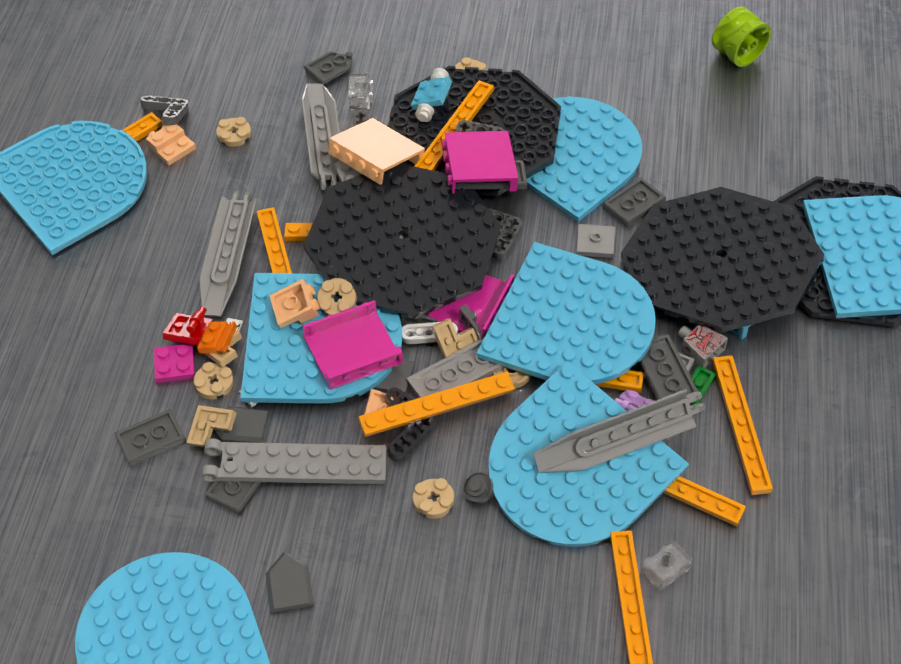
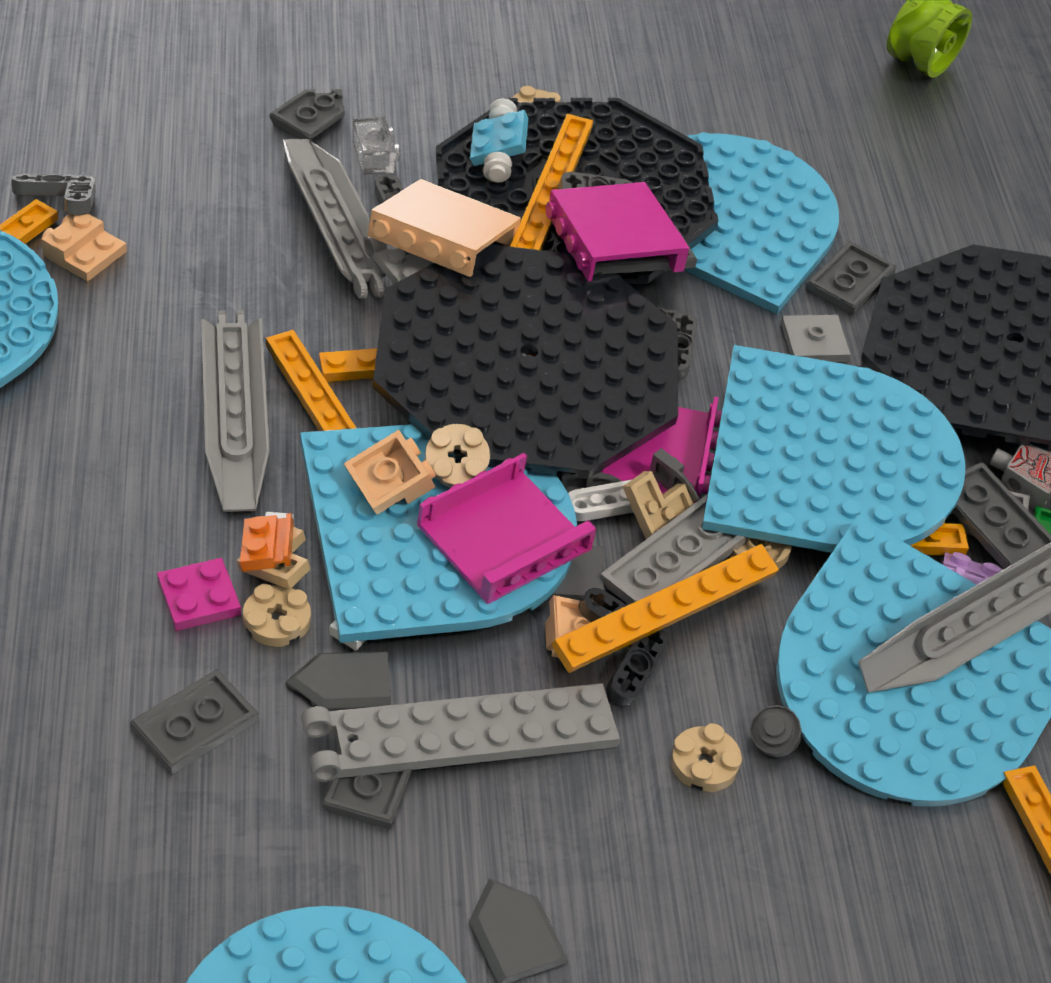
camera: 20 degrees left, 5 degrees down
red plate [163,306,213,345] -> none
tan plate [186,405,237,448] -> none
tan plate [216,117,251,147] -> none

